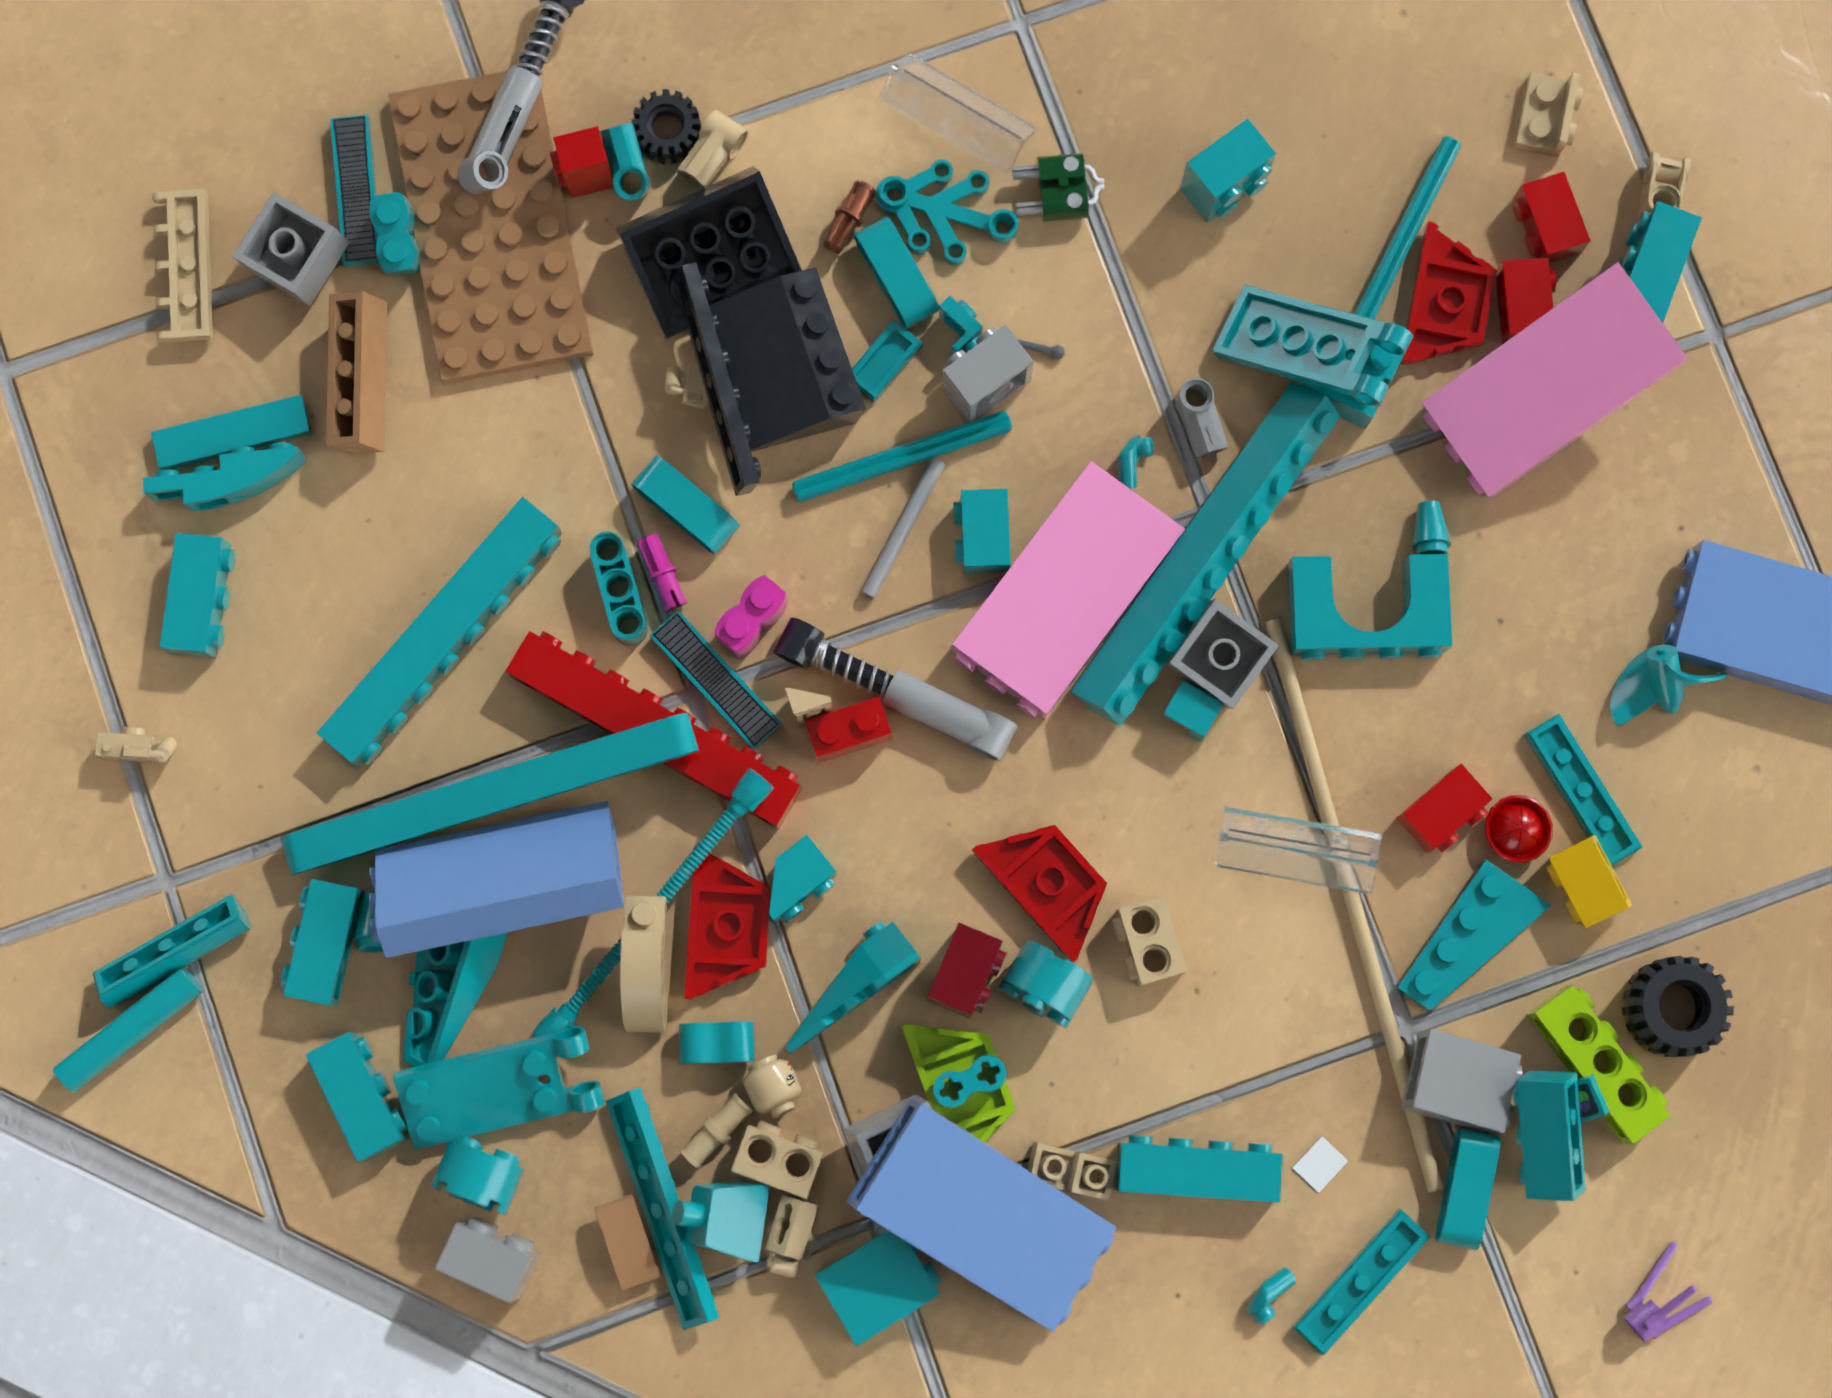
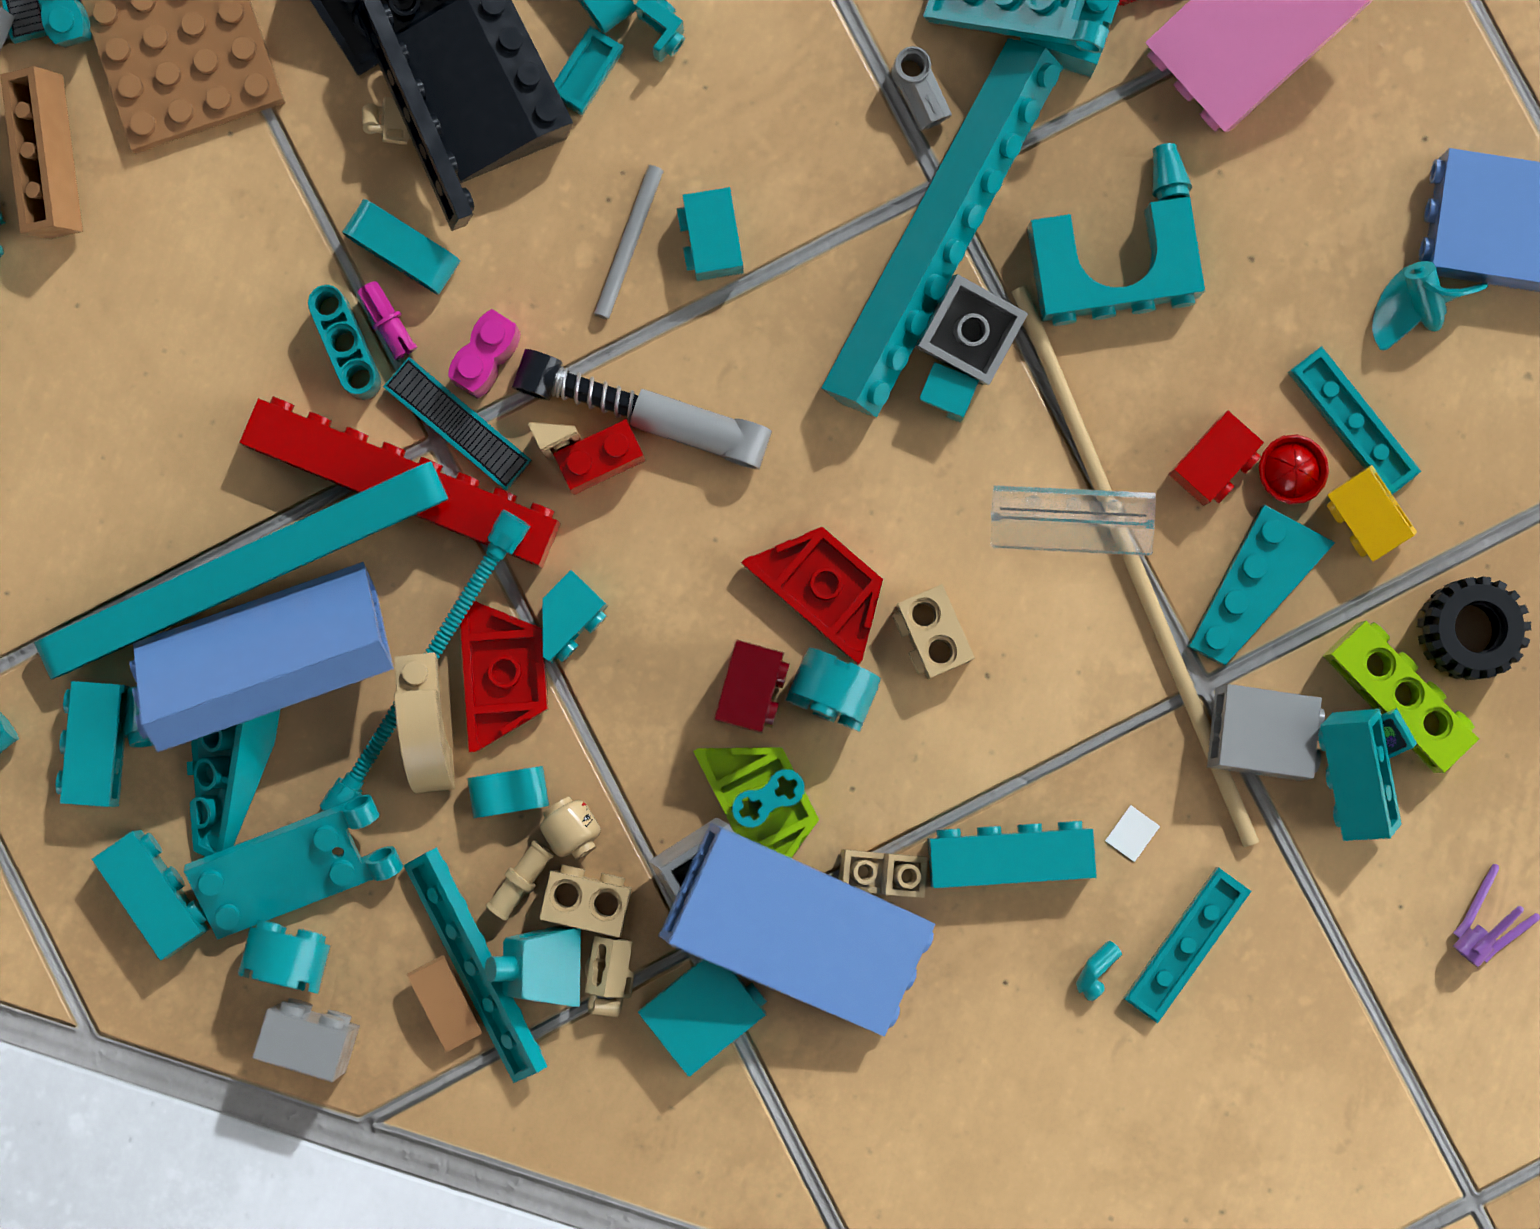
camera: 10 degrees left, 5 degrees up
teal brick [317,496,563,768] -> none
teal wedge [785,921,921,1054] -> none
teal axle [792,411,1012,502] -> none
light grey brick [942,325,1034,423] -> none
bright pink brick [952,461,1185,719] -> none
dark grey hinge [1017,339,1065,360] -> none
teal arm [1117,435,1154,488] -> none
teal beam [1436,1127,1500,1251] -> none

